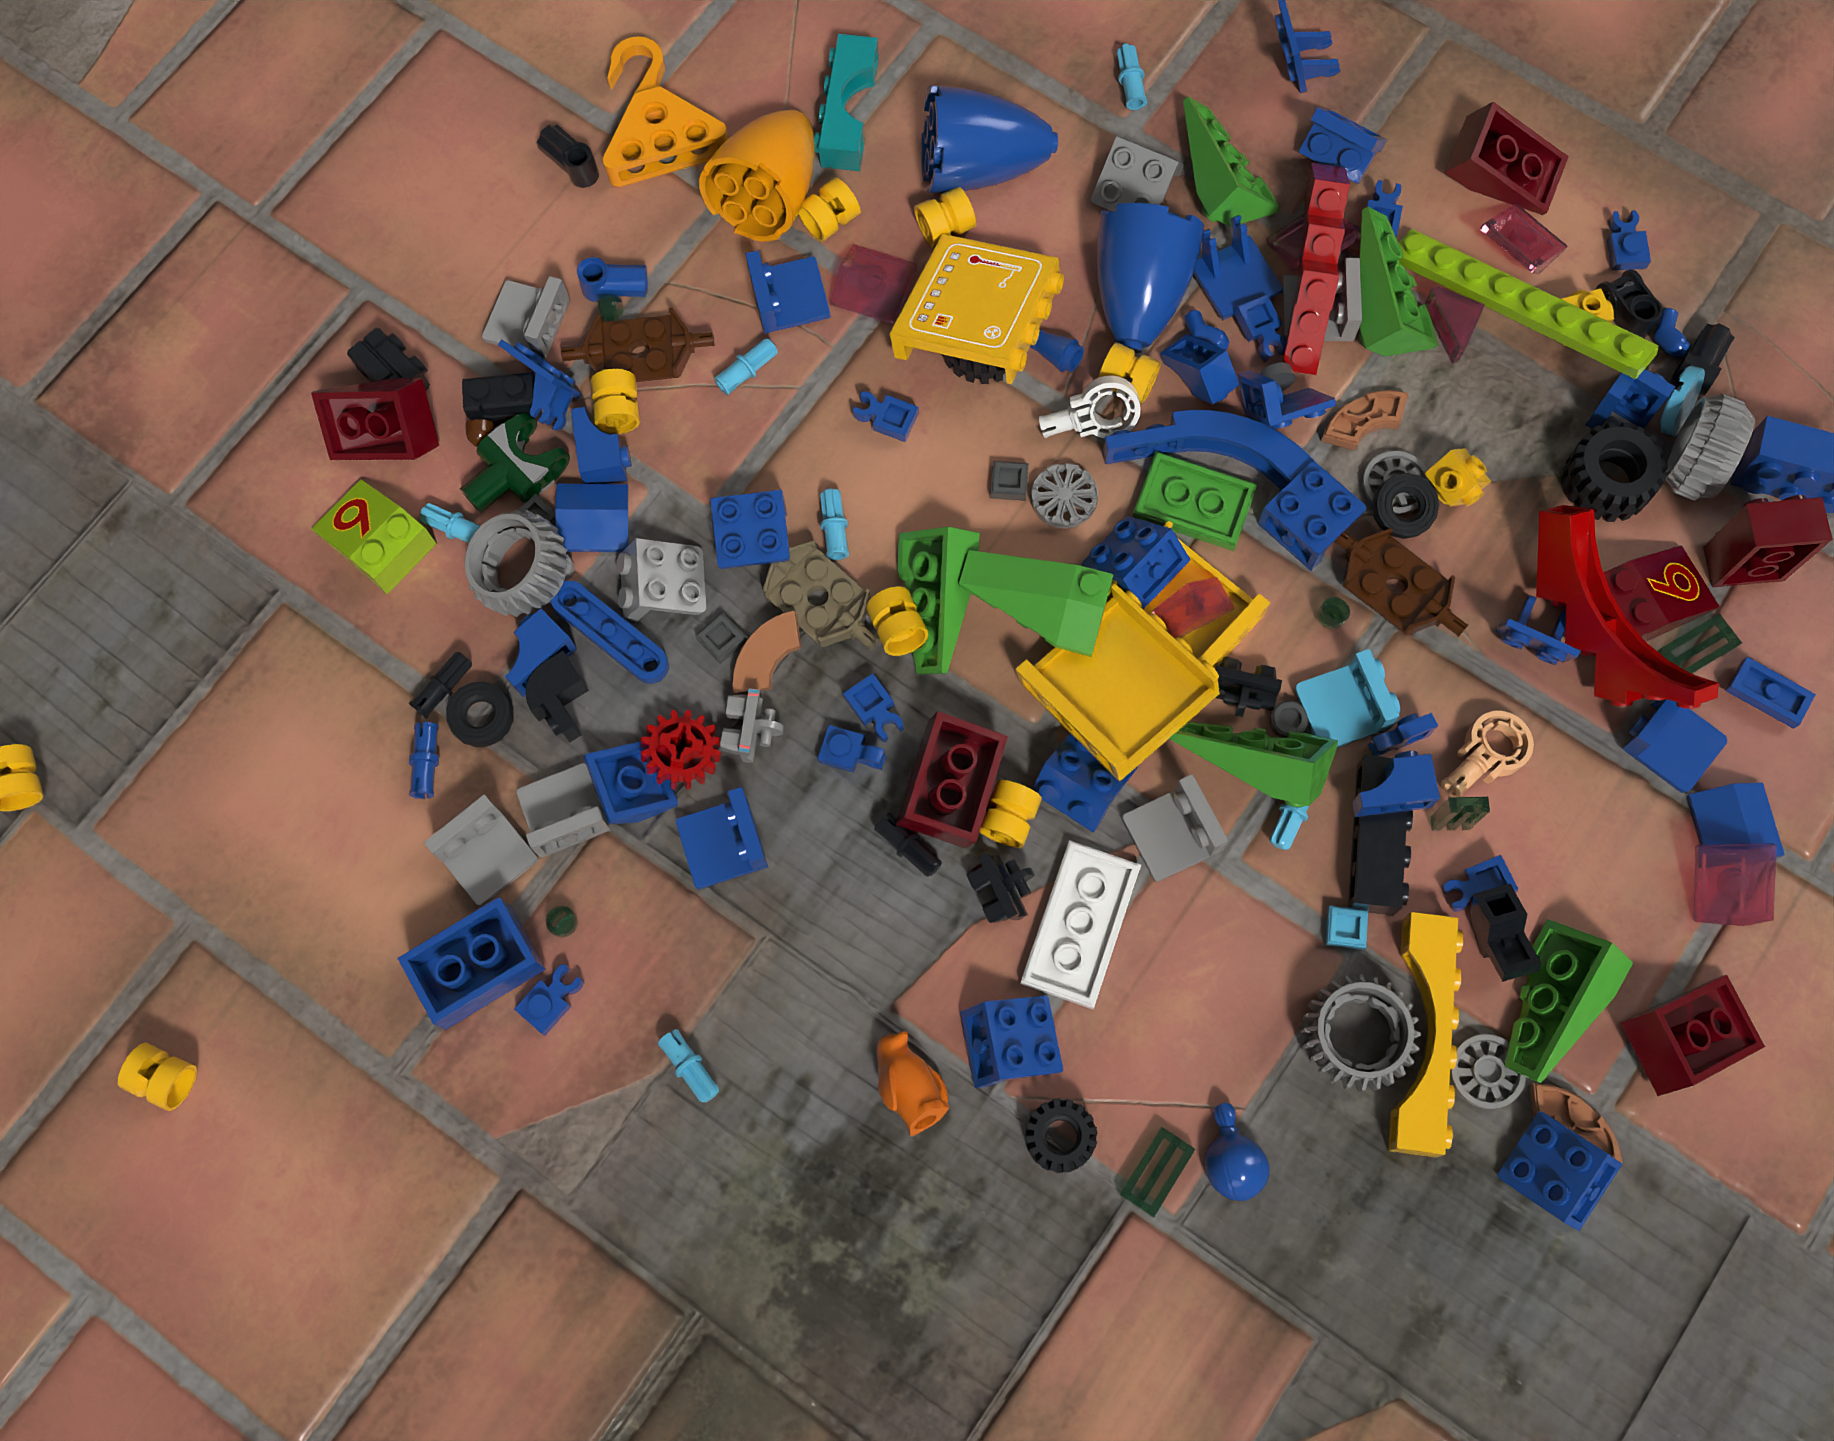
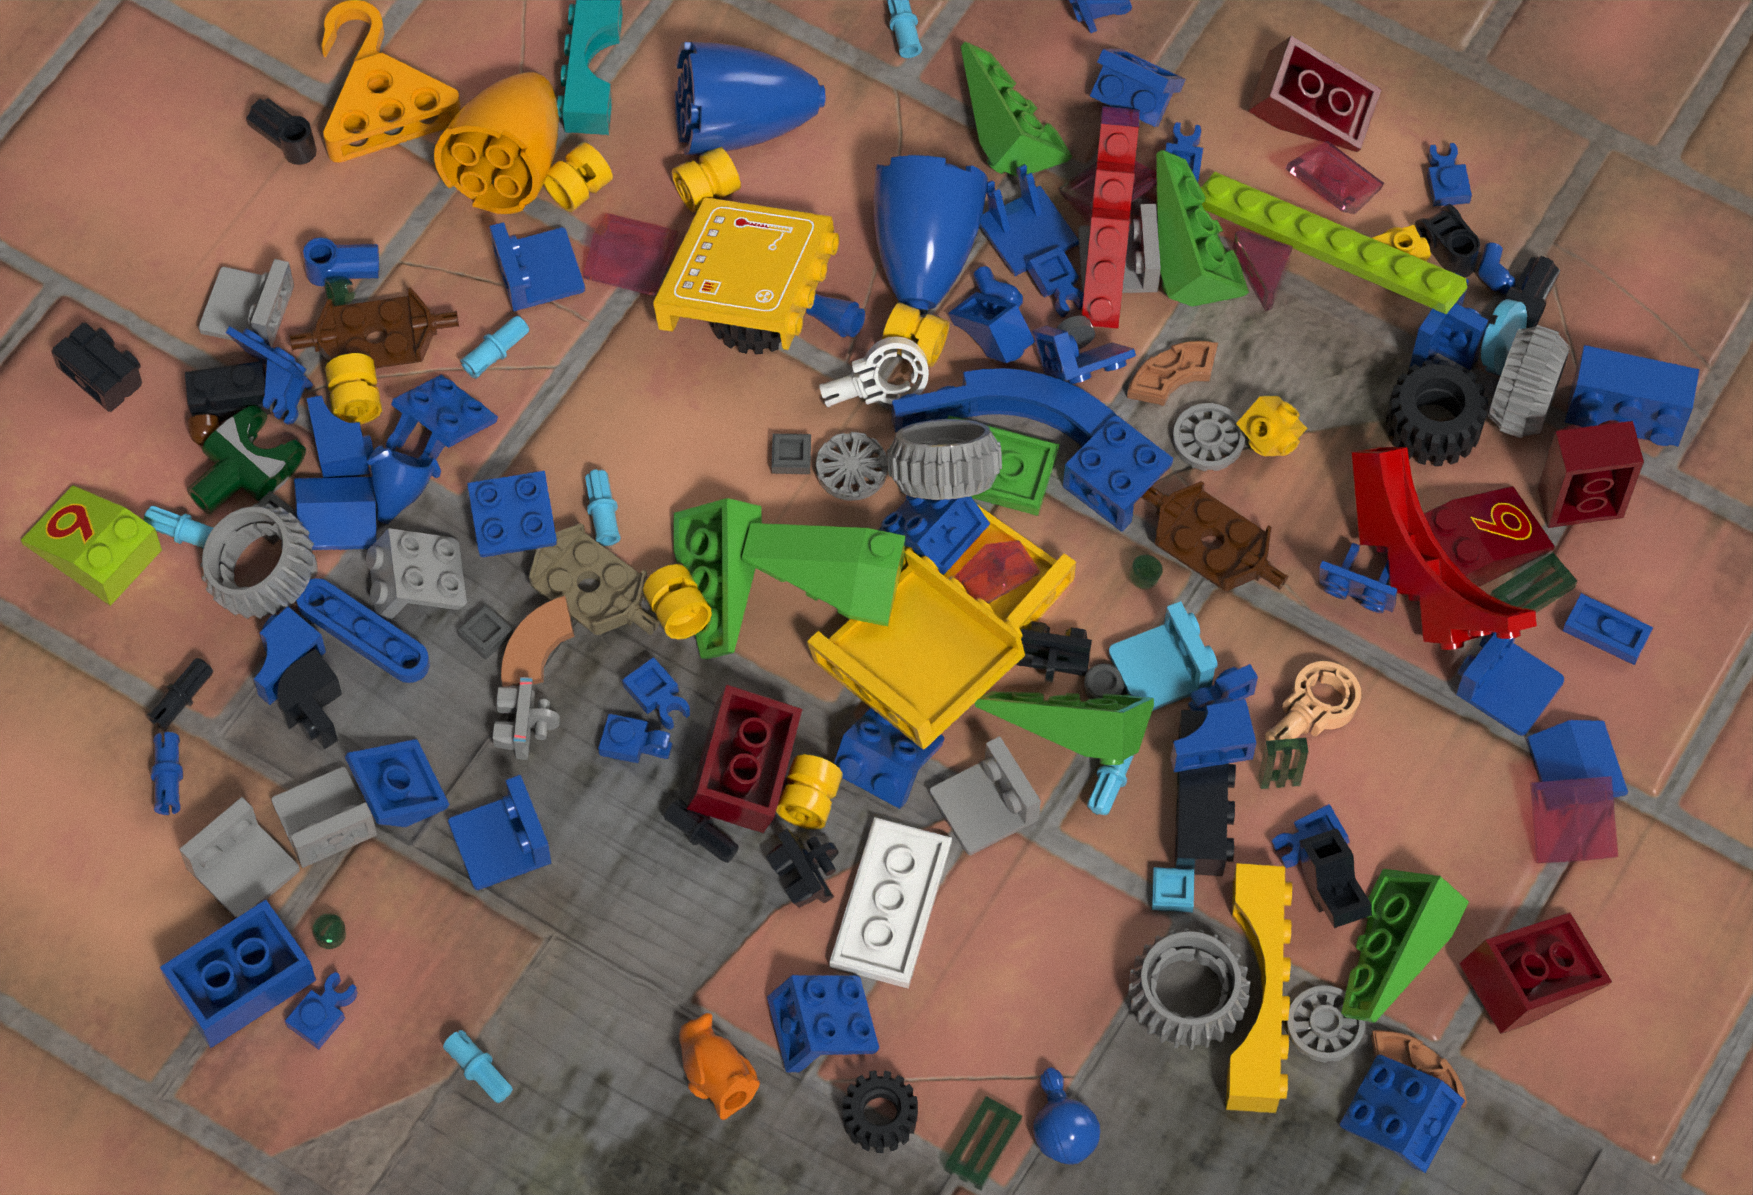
camera: 10 degrees left, 10 degrees down
dark red slope [311,378,439,460] -> none
black tyre [446,681,514,747] -> none
red gear [641,710,721,790] -> none
blue plate [853,391,919,442] -> none
light grey bracket [1091,136,1184,211] -> none
black tyre [1372,473,1439,539] -> none
none -> blue hat [366,445,441,524]
none -> blue plate [386,375,498,460]
none -> light grey gear [887,419,1002,500]

